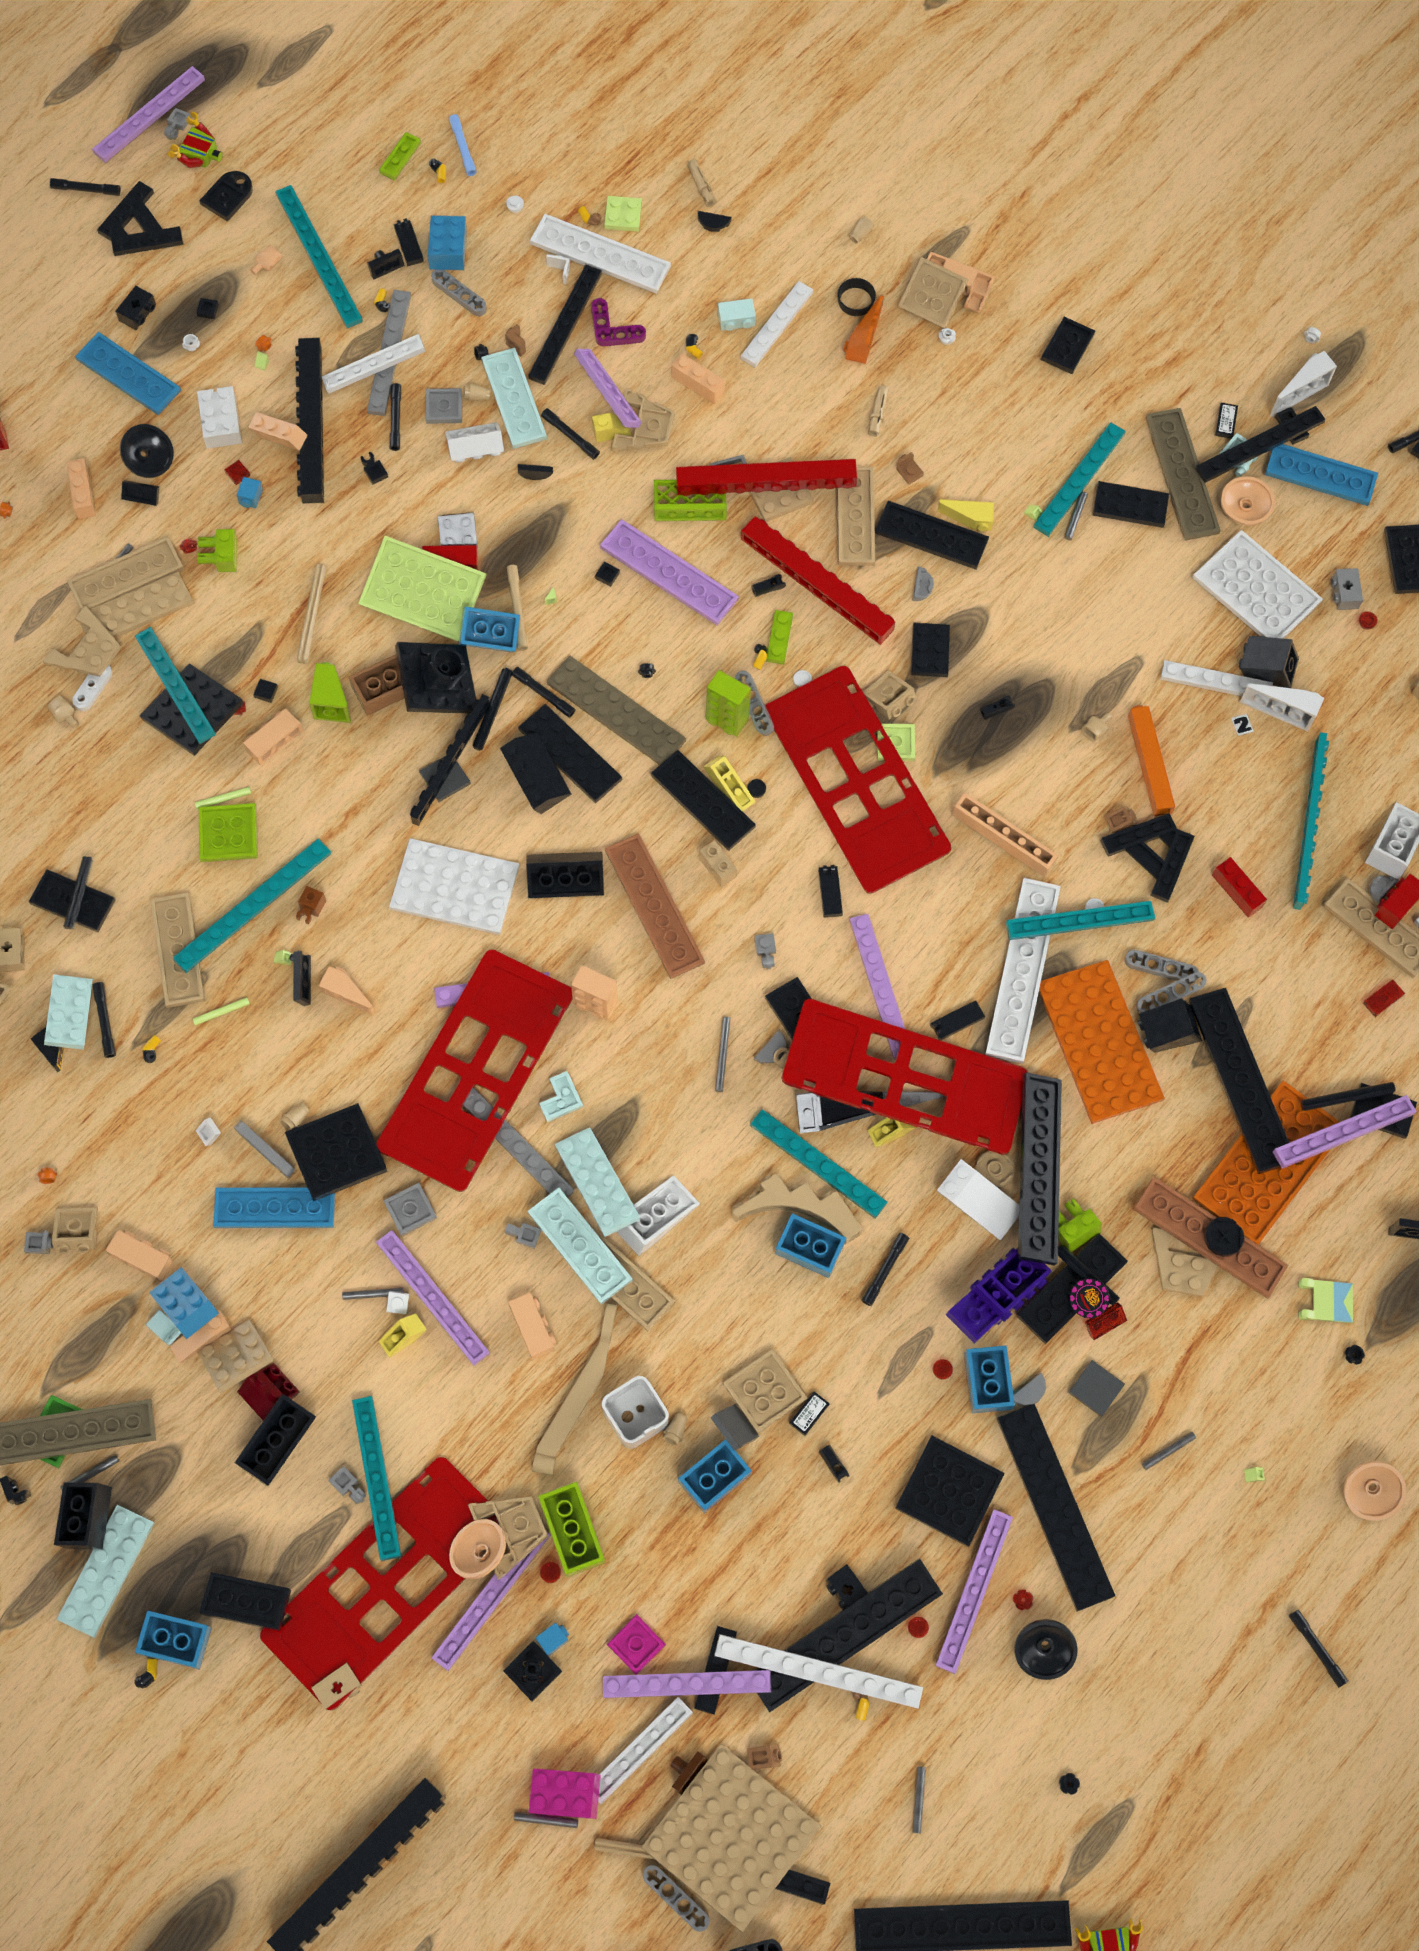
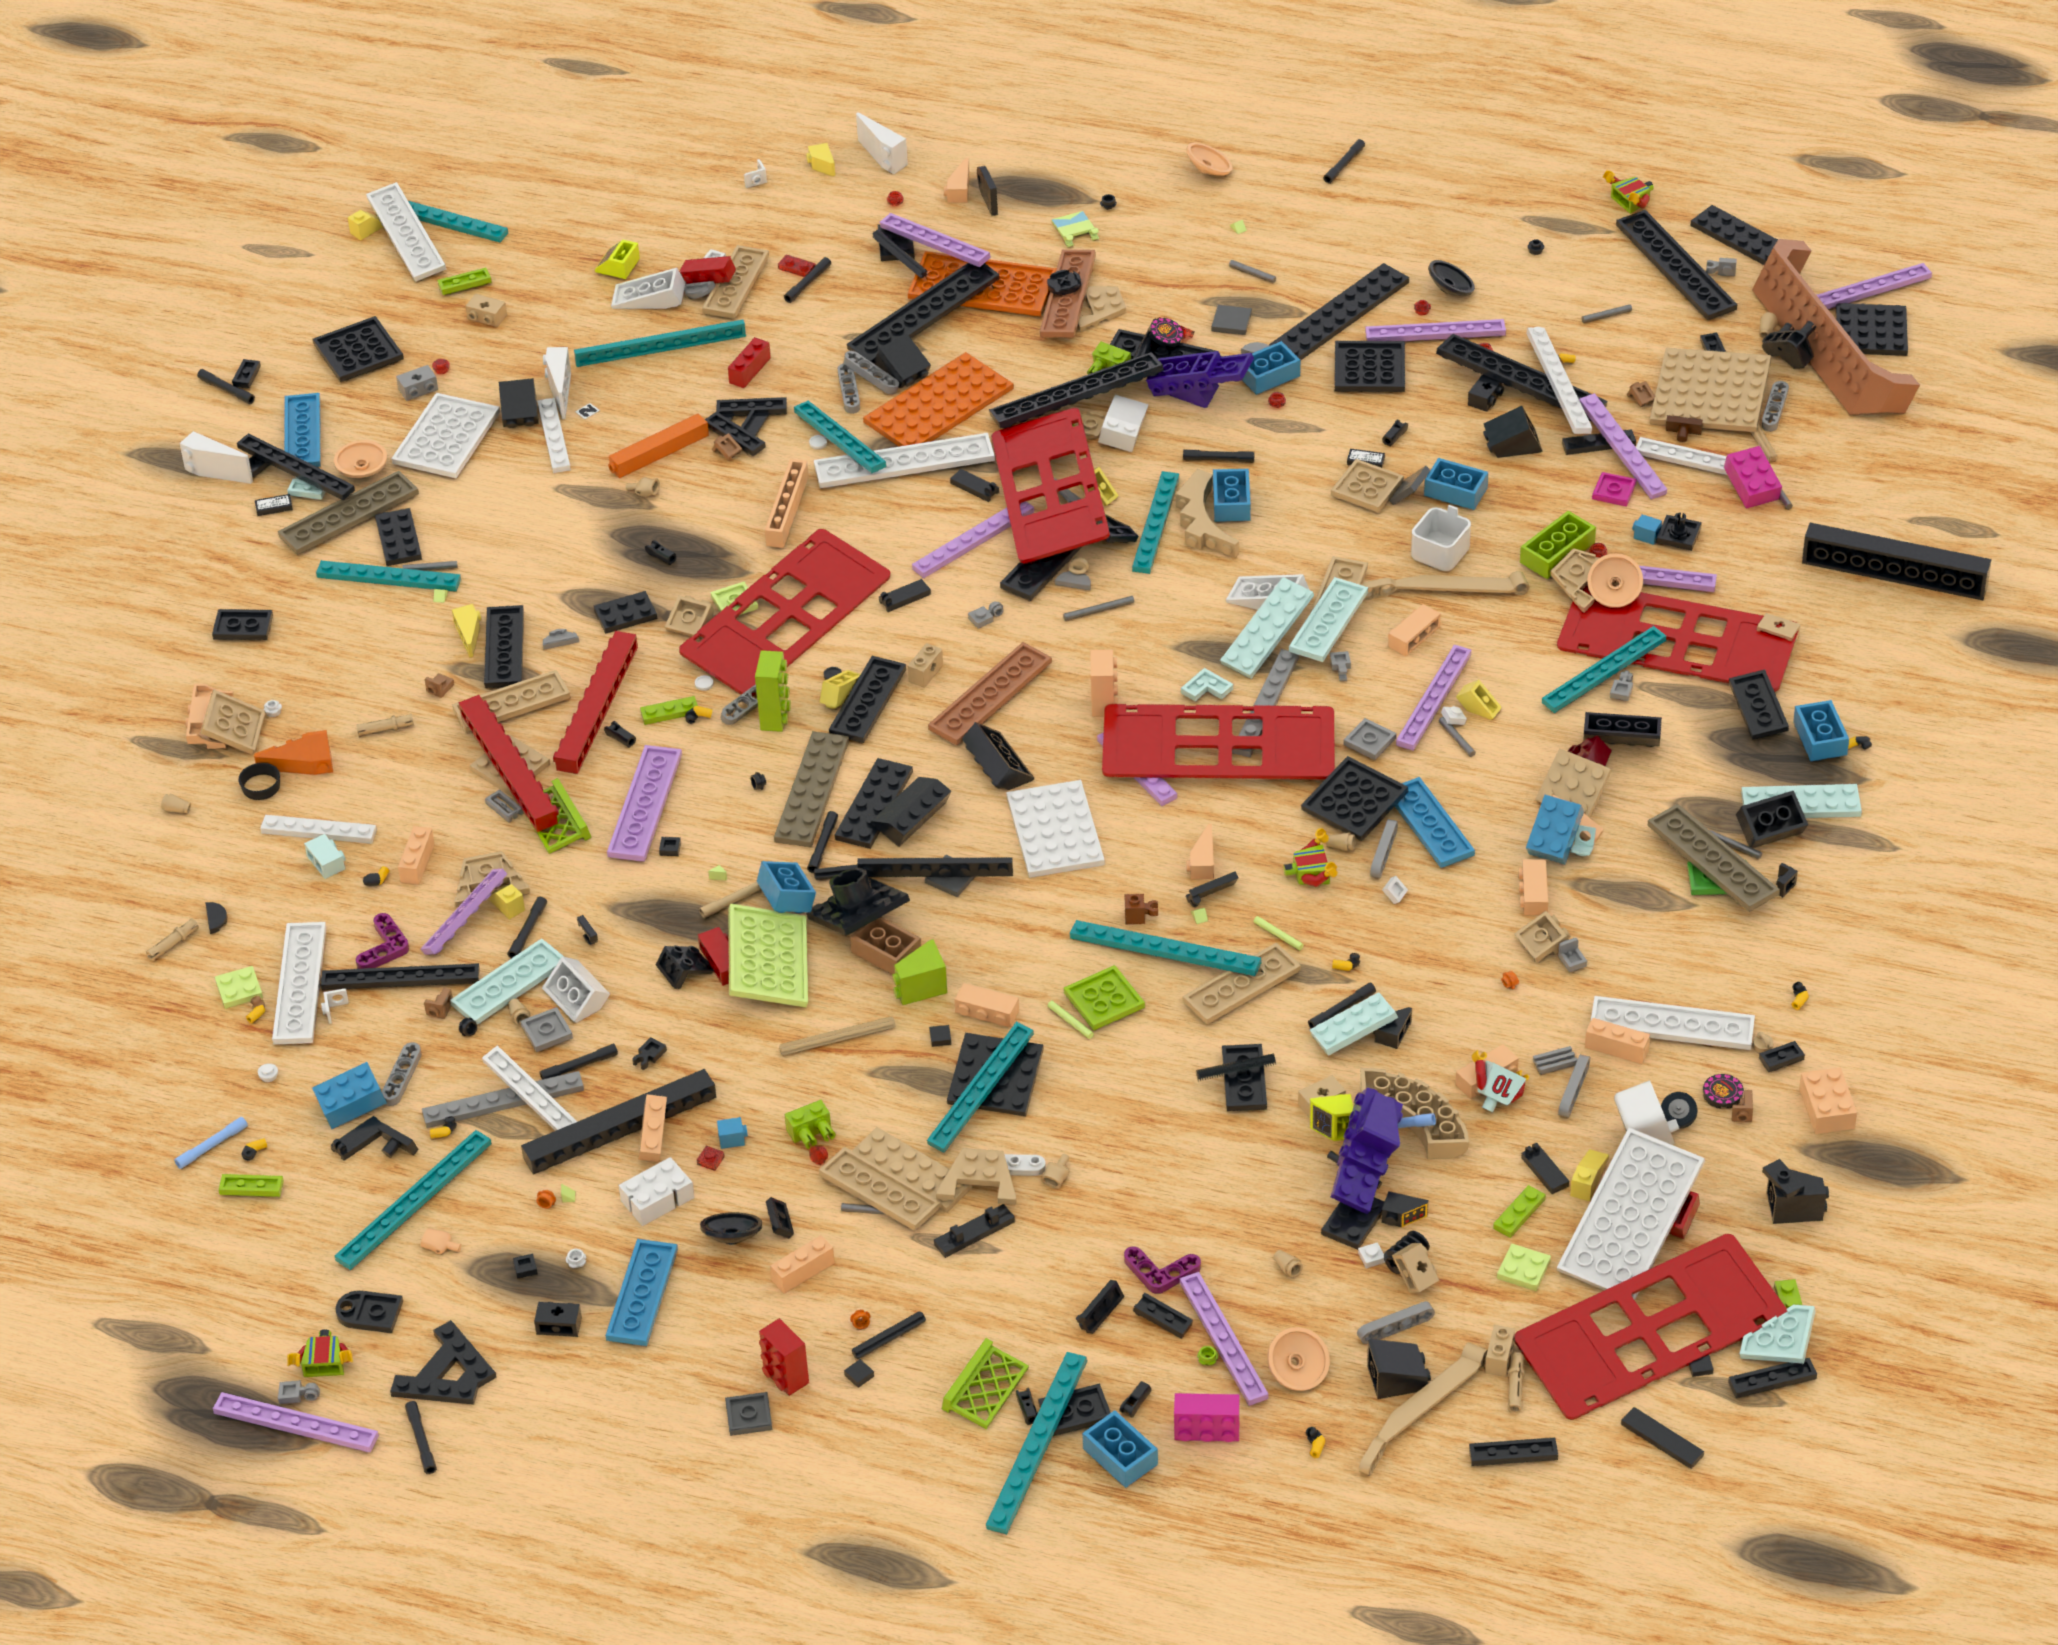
camera: 110 degrees left, 25 degrees down
white plate [1304,327,1321,343] -> none
none -> black piece [784,257,831,303]
none -> black hinge [934,1204,1015,1258]
none -> torso [1283,828,1338,887]
none -> black slope [1483,406,1543,458]

